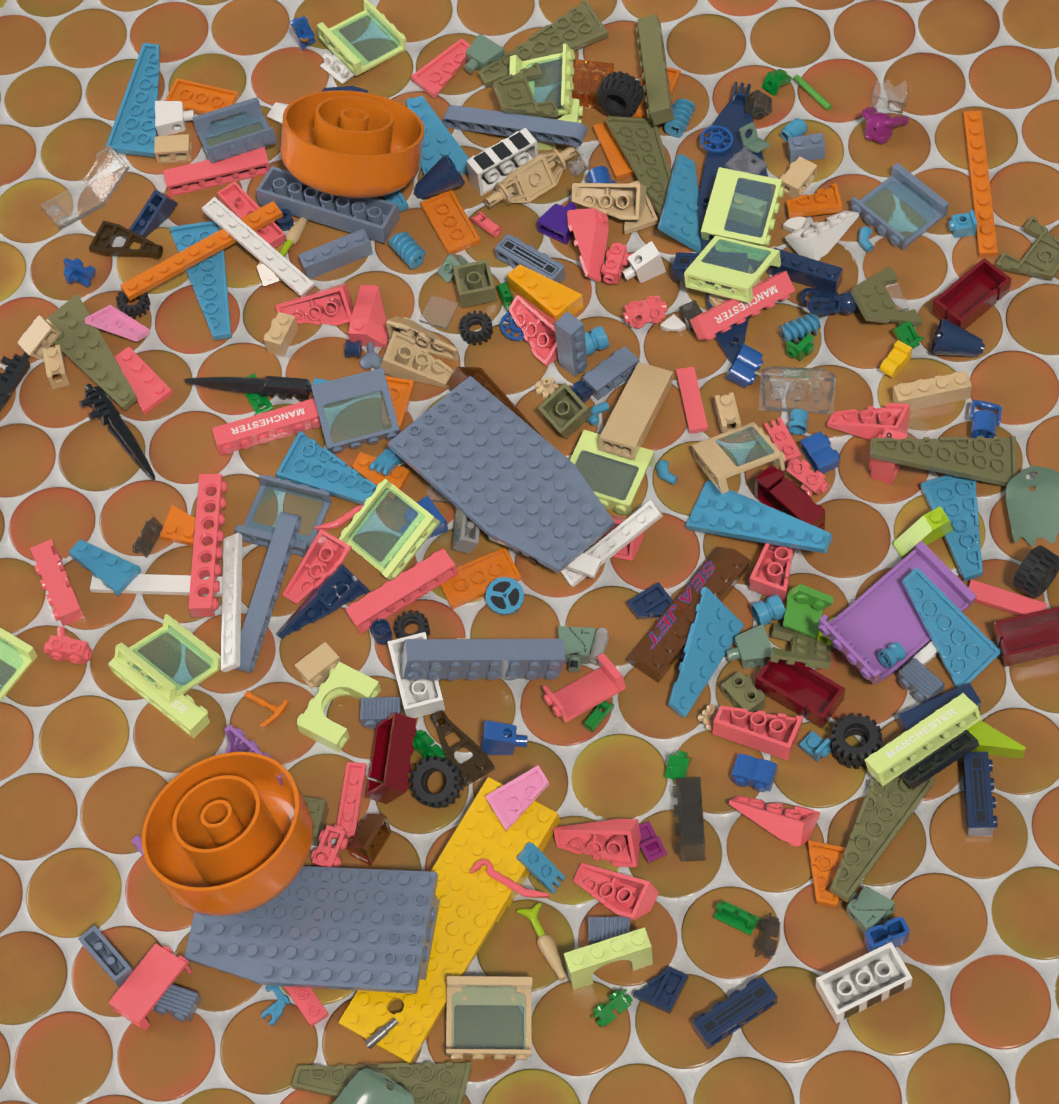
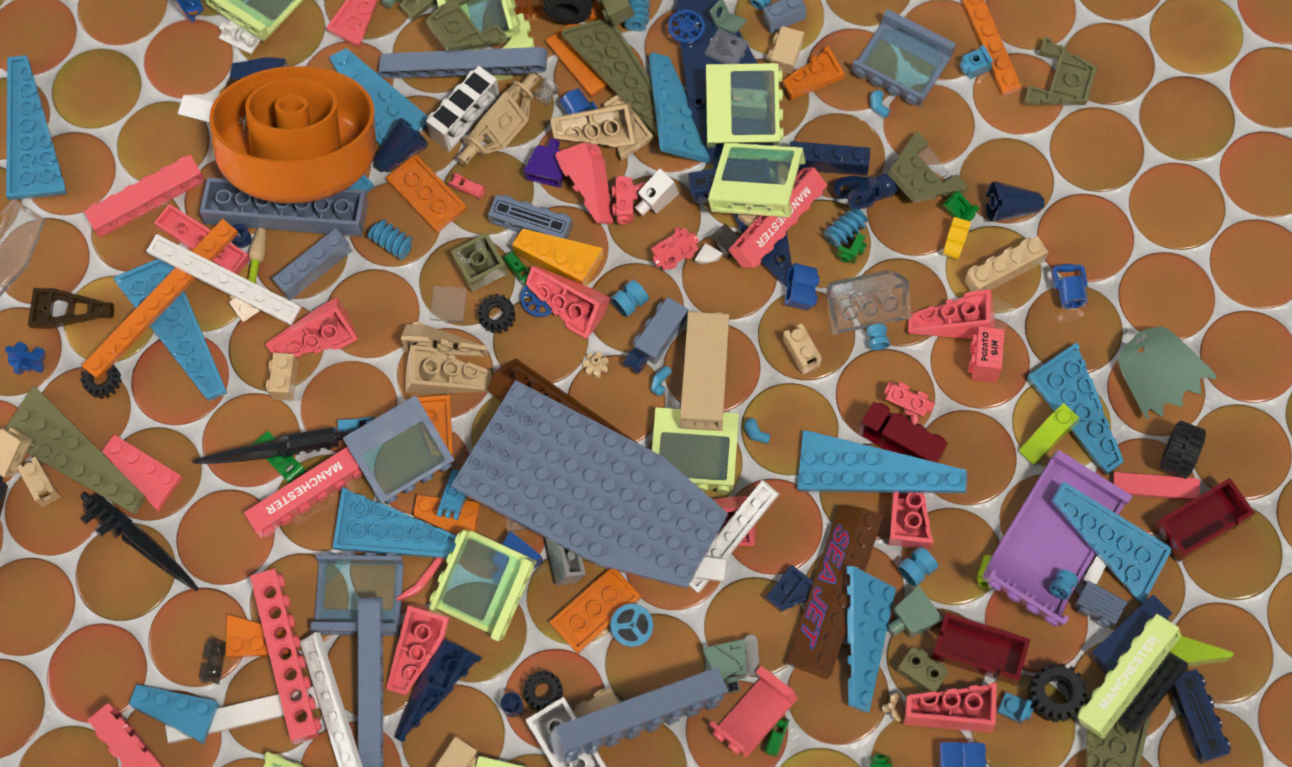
camera: 20 degrees left, 10 degrees up
bright pink wing [85,305,150,342] -> none
dark blue slope [129,189,178,238] -> none
tan brick [154,134,192,164] -> none
white torso [155,101,195,136] -> none
orange tile [165,78,239,120] -> none
sand blue panel [192,97,277,163] -> none
dark blue wheel [345,340,362,359] -> none
coral brick [345,548,458,635] -> none
coral wedge [348,285,389,348] -> none
sand blue rock [360,342,382,369] -> none
sand green bracket [437,253,469,283] -> none
olive brick [538,383,594,439] -> none
sand blue brick [555,311,588,377] -> none
coral tile [676,366,708,434] -> none
tan panel [691,422,786,494] -> none
coral hinge [763,417,801,465] -> none
olive wing [770,623,831,670] -> none
white tile [783,217,807,232] -> none
bright green bracket [783,584,834,639] -> none
white wedge [785,210,859,261] -> none
blue brick [800,432,840,474] -> none
olive wing [870,436,1017,486] -> none
dark red piece [932,258,1012,329] -> none

